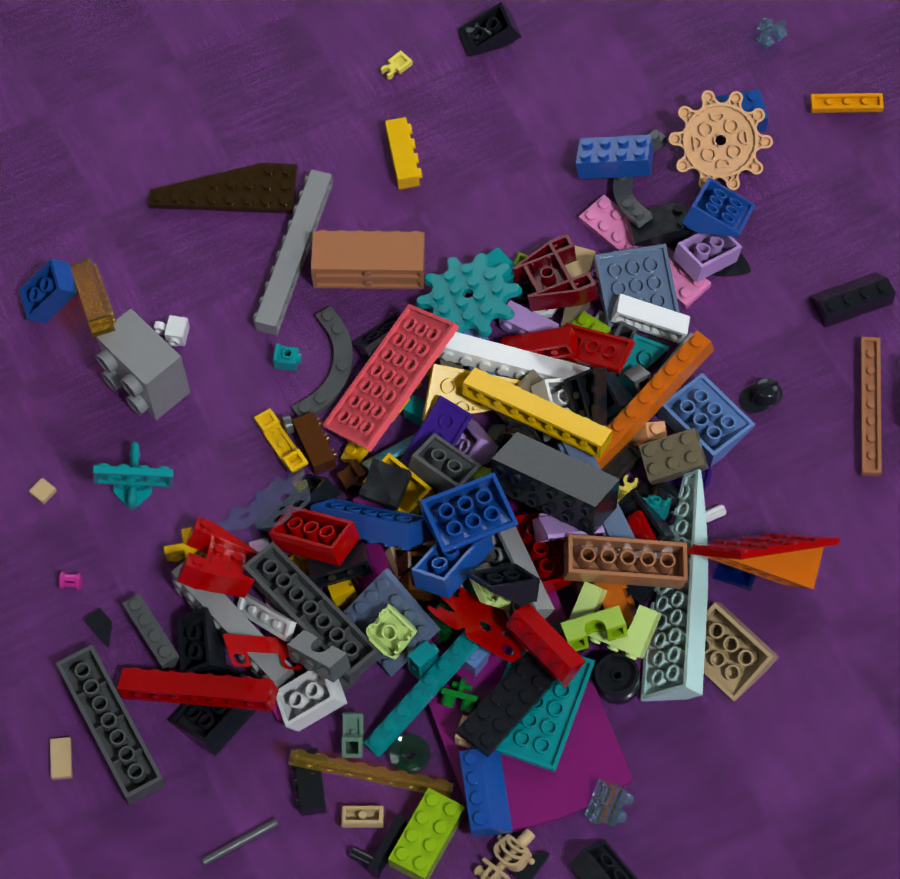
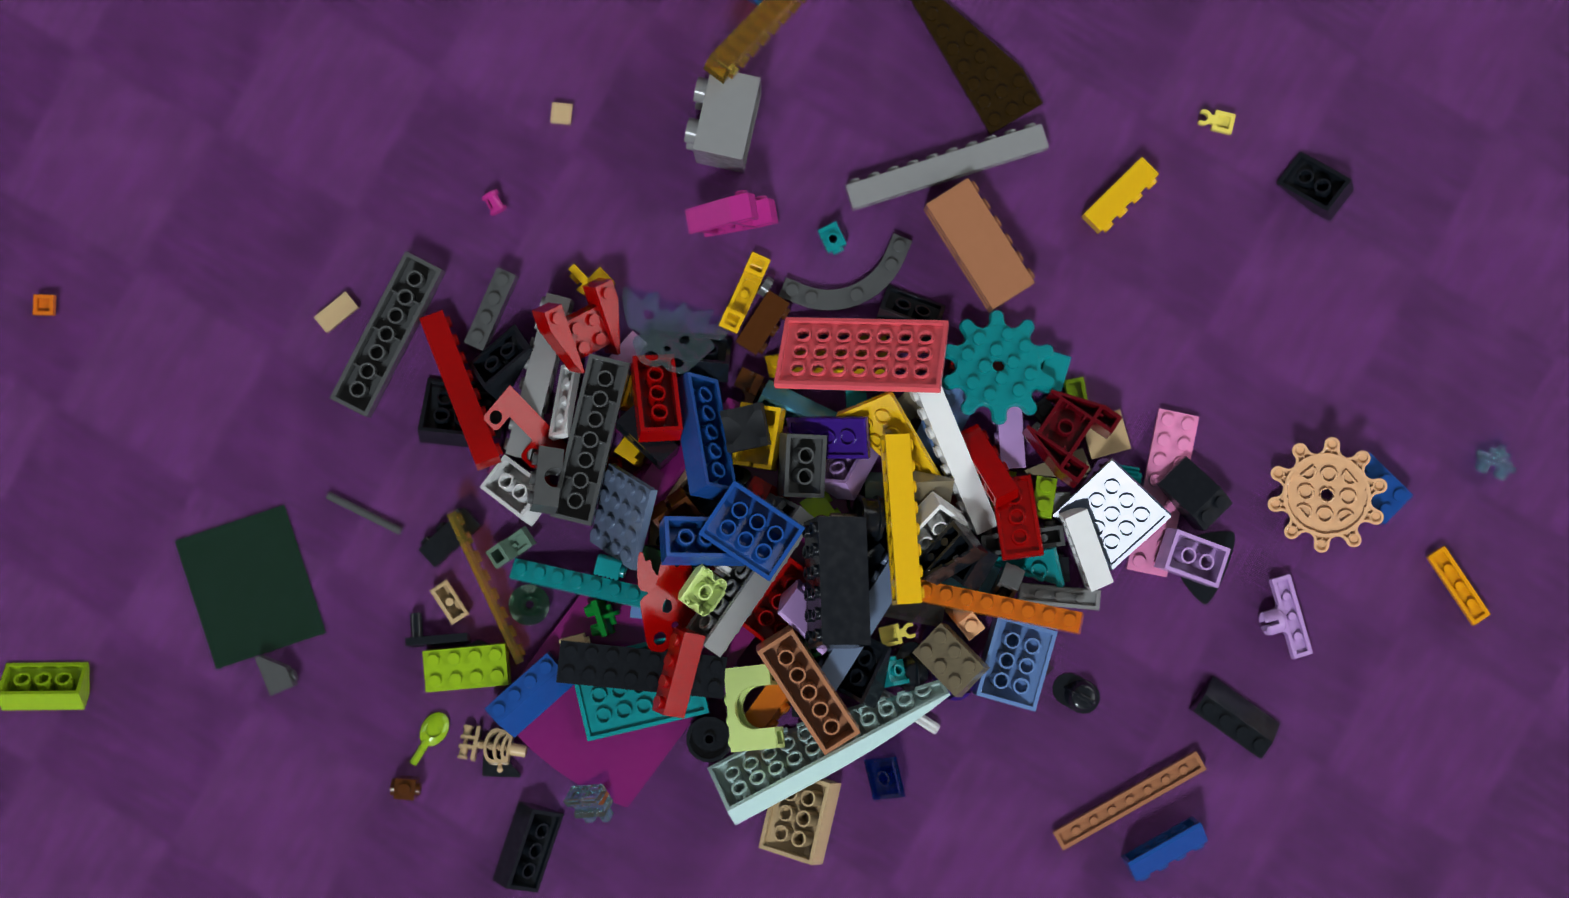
camera: 50 degrees right, 25 degrees up
black tile [84,607,113,647] -> none
teal plate [93,442,173,510] -> none
white brick [154,315,190,346] -> none
yellowish green slope [366,604,417,660] -> none
black slope [466,563,540,605] -> none
lime arch [560,605,628,652] -> none
blue brick [576,135,654,179] -> none
dark grey plate [613,129,668,228] -> none
red plate [626,510,657,540] -> none
blue slope [682,177,755,237] -> none
piece [687,533,840,590] -> none
none -> dark pink wedge [685,190,779,237]
none -> lavender plate [1259,574,1313,659]

